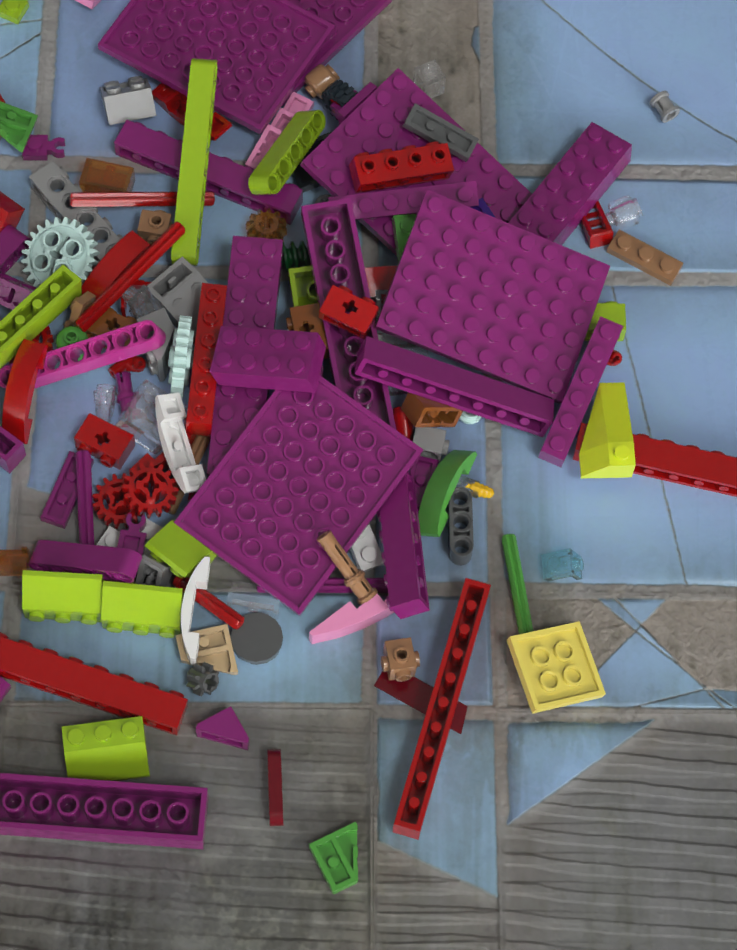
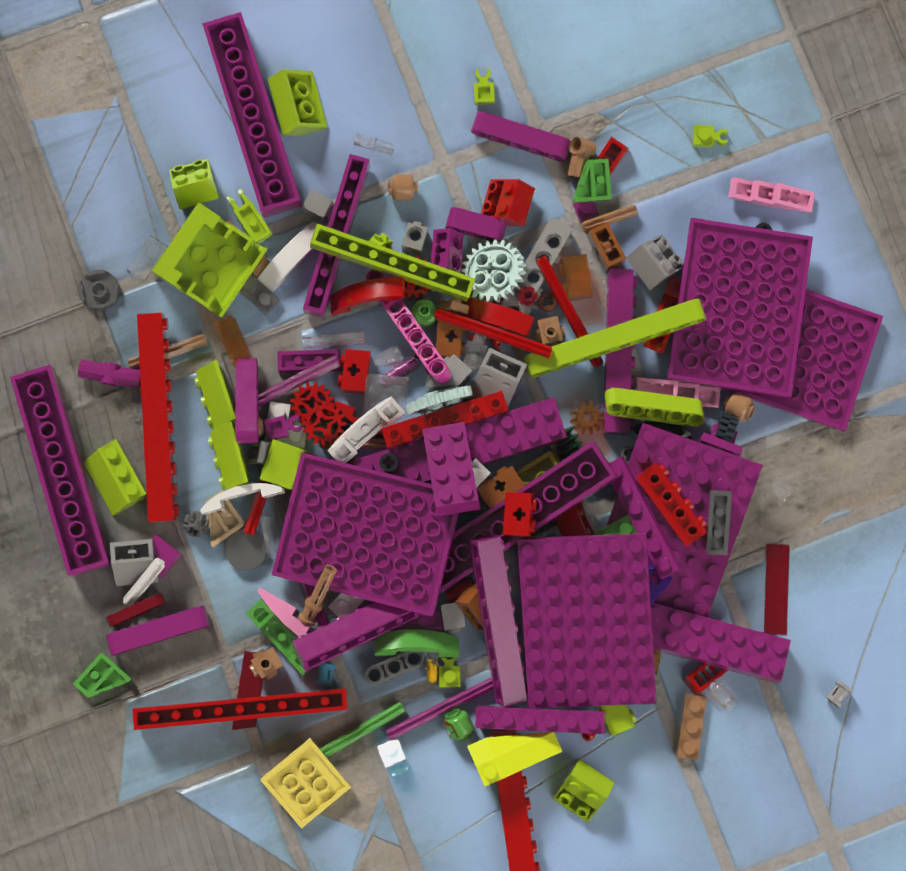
camera: 70 degrees right, 15 degrees up
none -> magenta beam [105,606,210,656]
none -> light grey slope [110,539,159,587]
none -> white axle [123,558,165,606]
none -> bright green slope [245,599,307,676]
none -> clear pin [302,330,365,350]
none -> dark azure bush [314,663,336,686]
none -> black bush [379,453,399,473]
none -> magenta axle [386,677,494,740]
none -> lime plate [439,657,460,688]
none -> bright green head [443,709,474,742]
none -> dark red plate [518,286,538,306]
none -> copper bush [538,292,557,312]
none -> lime slope [553,759,615,823]
none -> medium nougat axle [581,204,638,233]
none -> dark orange brick [588,222,626,272]
none -> dark red sticker [764,544,790,635]

